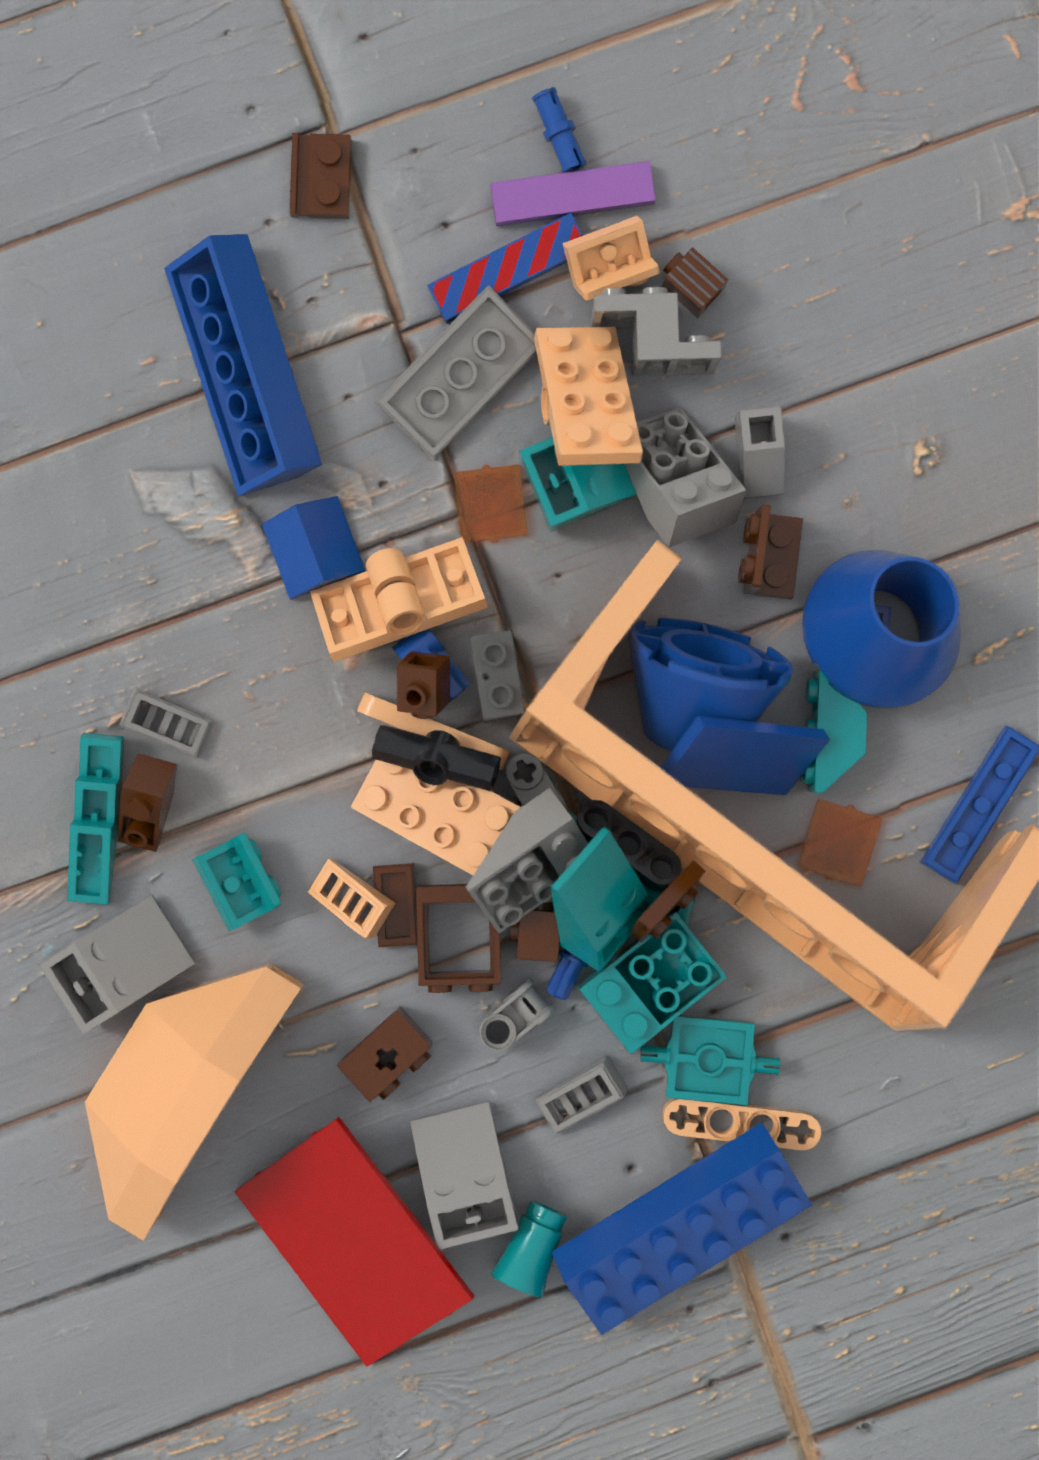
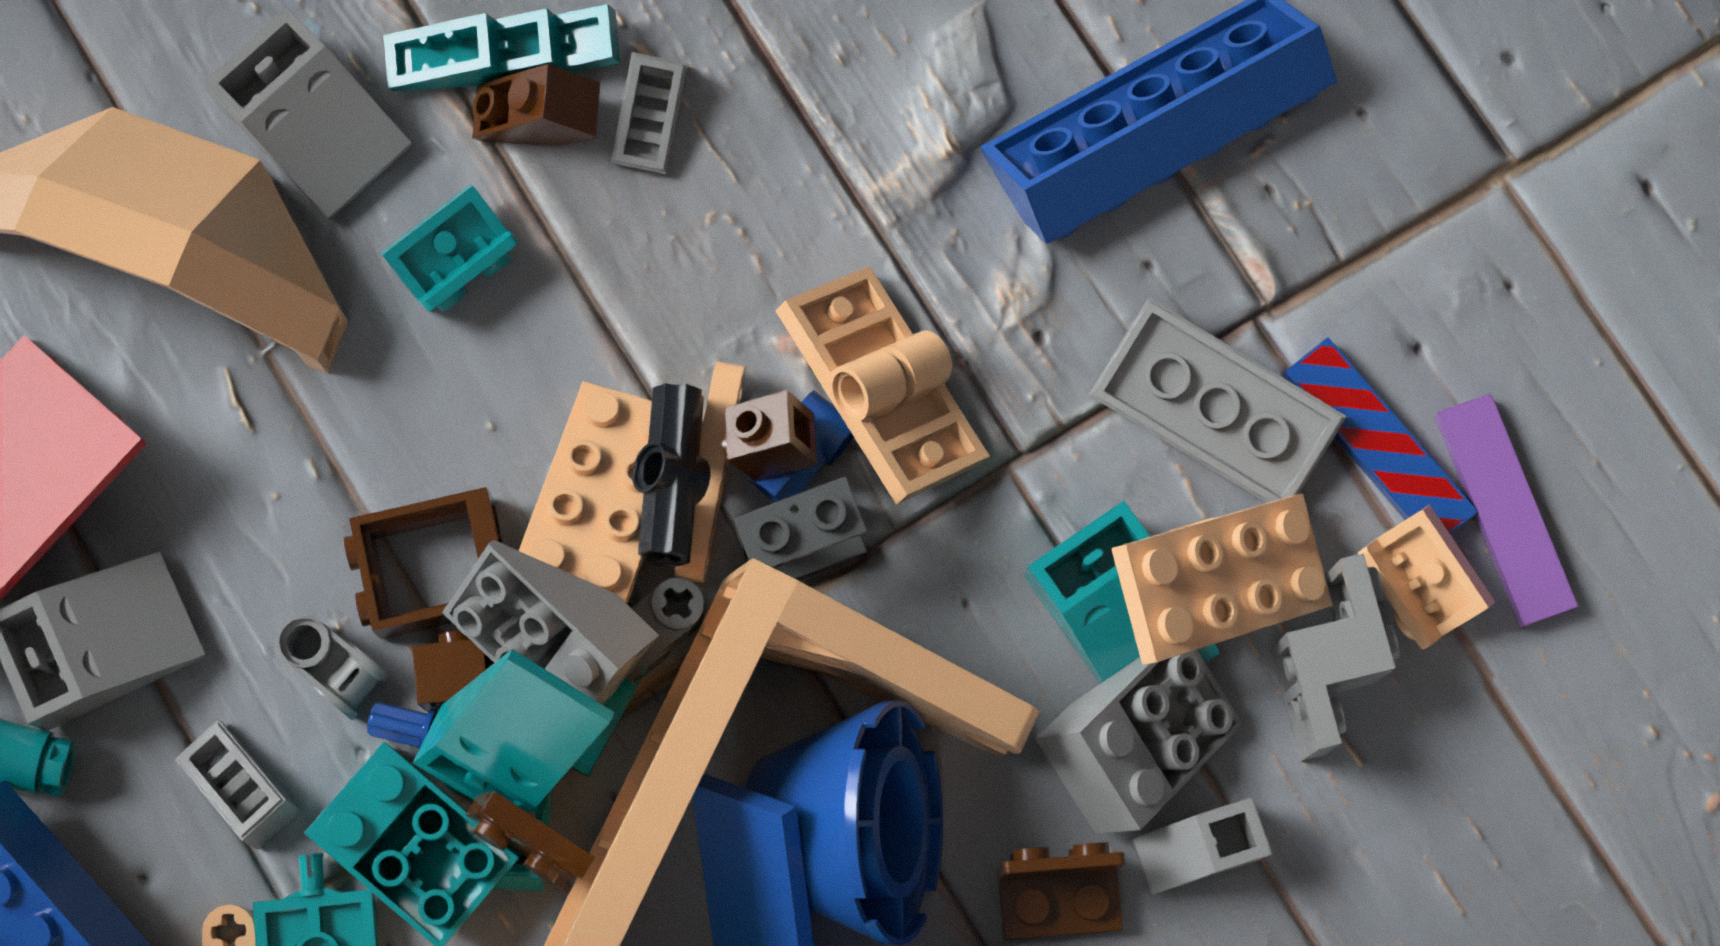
camera: 80 degrees right, 10 degrees down
blue slope [262,496,366,600] -> none
reddish brown plate [289,133,352,219] -> none
light nougat slope [308,858,396,939] -> none
reddish brown brick [337,1006,432,1102] -> none
reddish brown tile [373,863,417,947] -> none
clear orange piece [453,464,528,543] -> none
blue pin [532,87,587,173] -> none
black beam [576,800,681,891] -> none
reddish brown brick [662,247,728,319] -> none

